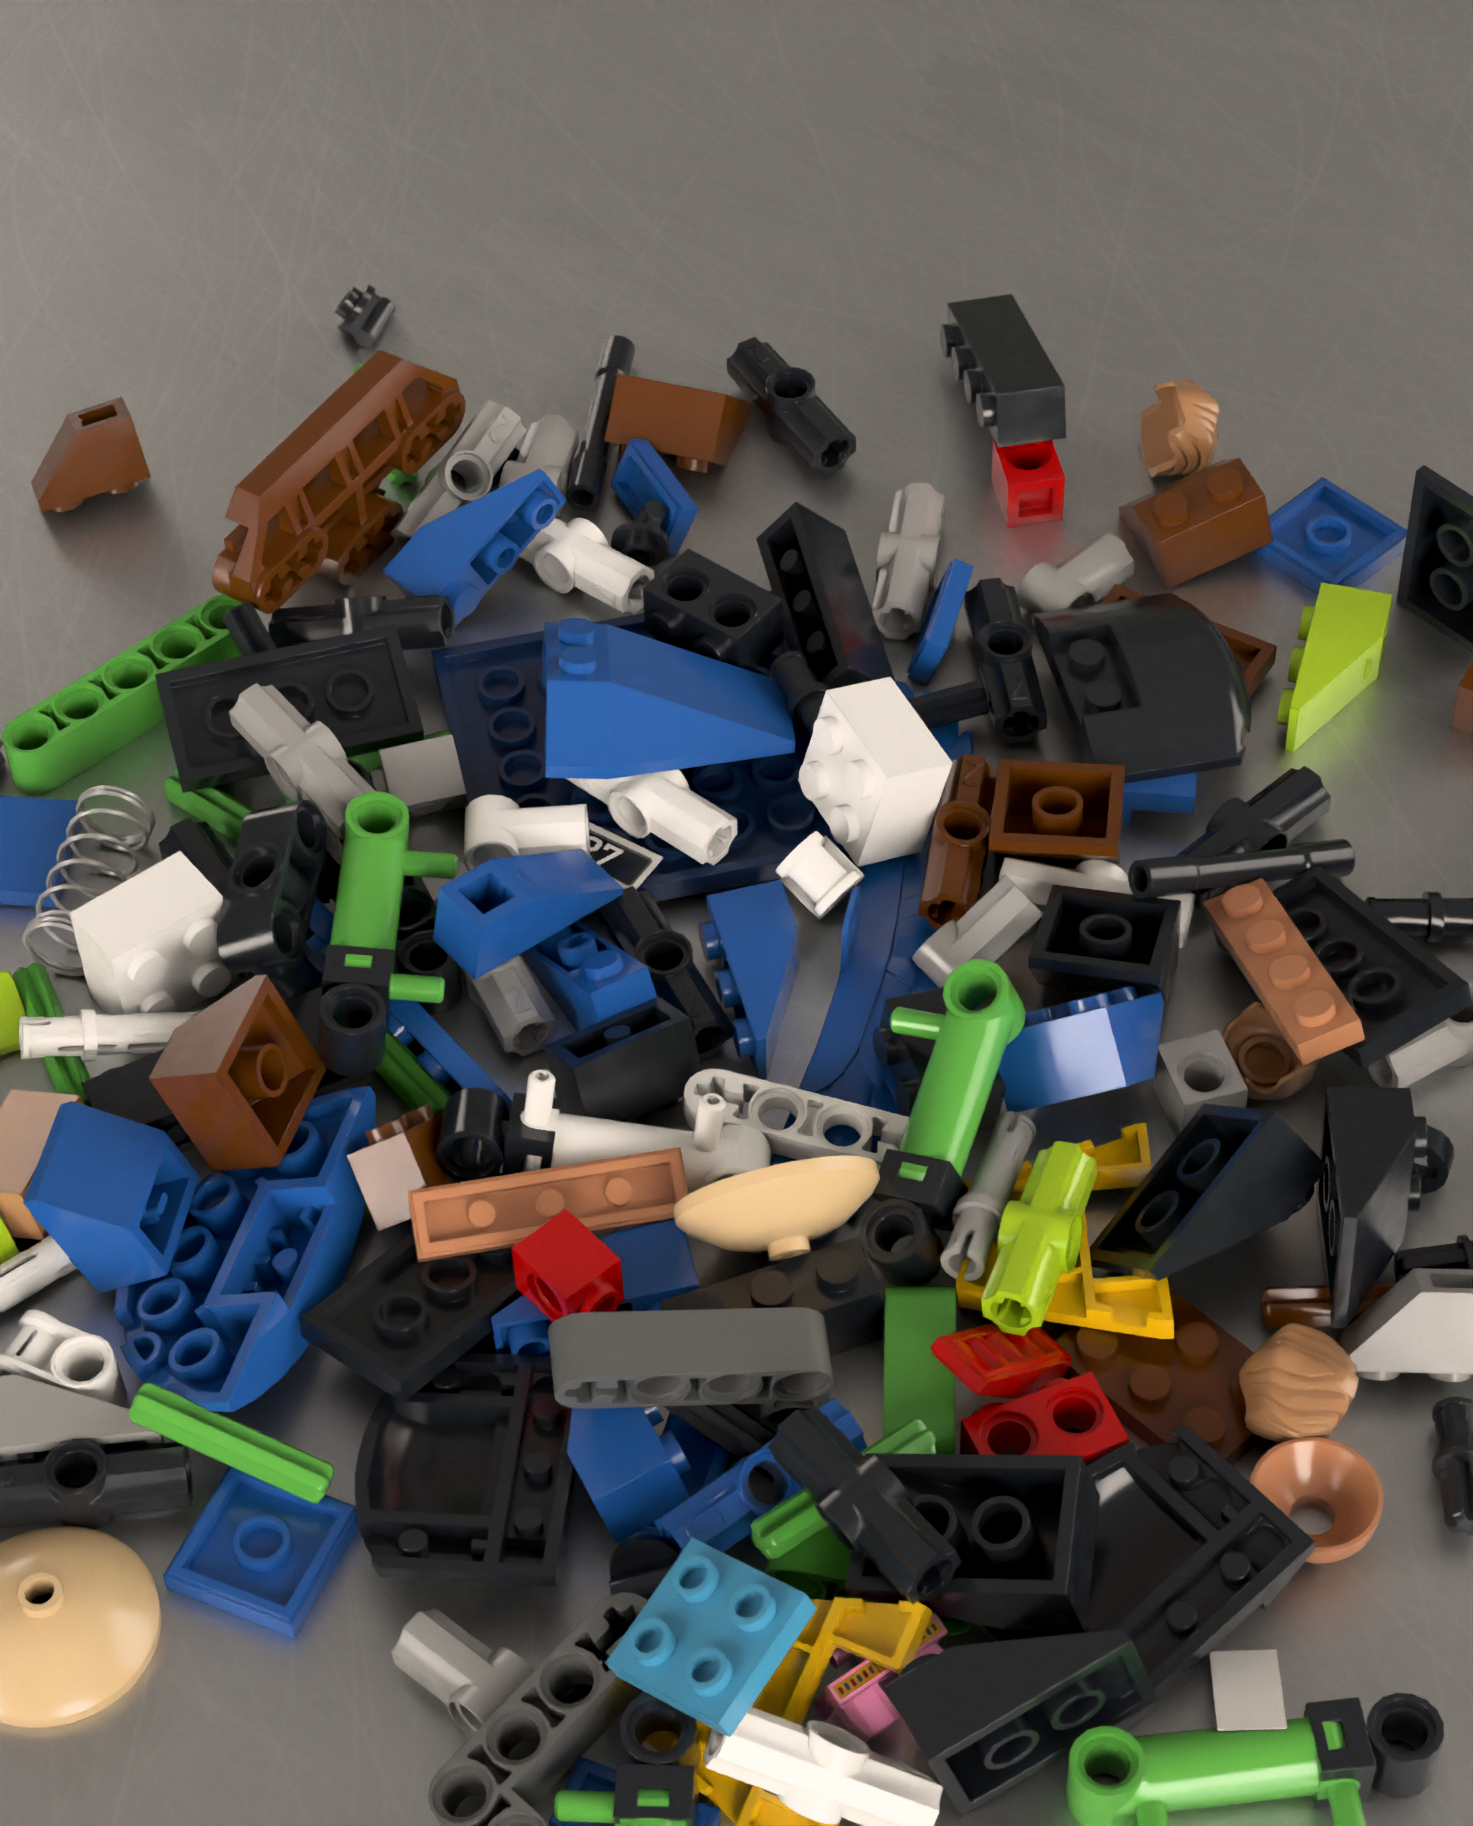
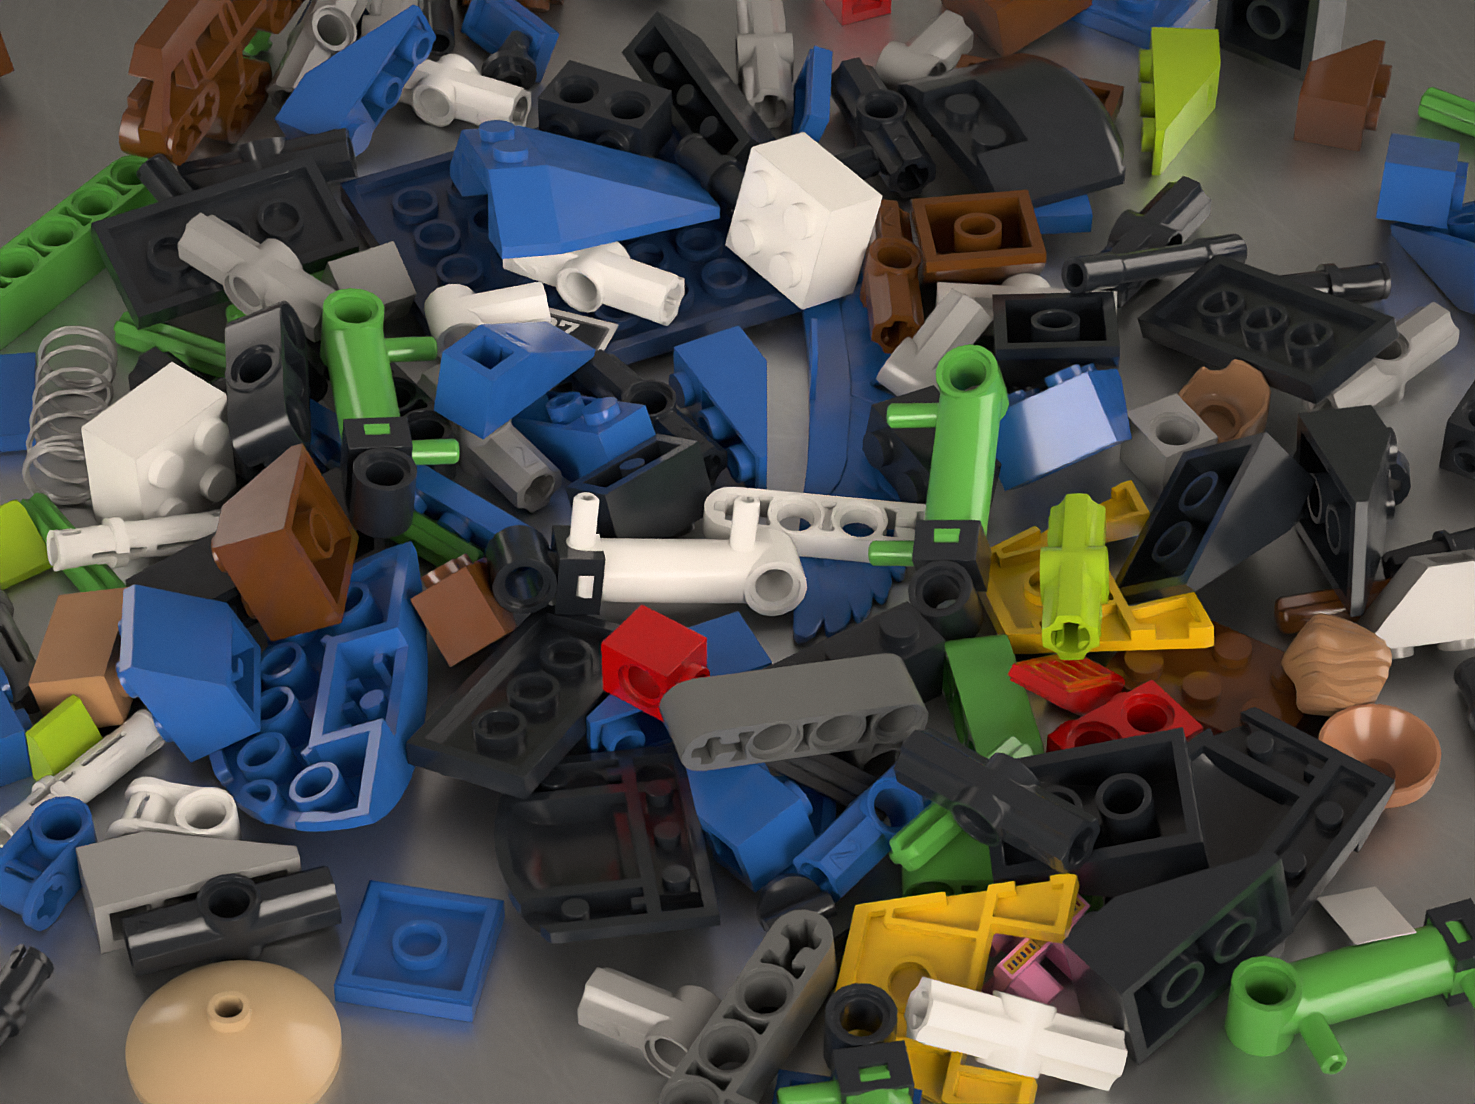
camera: 15 degrees left, 5 degrees down
bright green axle [129,1382,335,1504] -> none
nougat tile [407,1147,689,1262] -> none
dark azure plate [605,1538,817,1737] -> none
tan dish [672,1155,880,1261] -> none
white piece [775,831,865,920] -> none
light grey pin [940,1111,1036,1281] -> none
nougat plate [1203,878,1365,1065] -> none

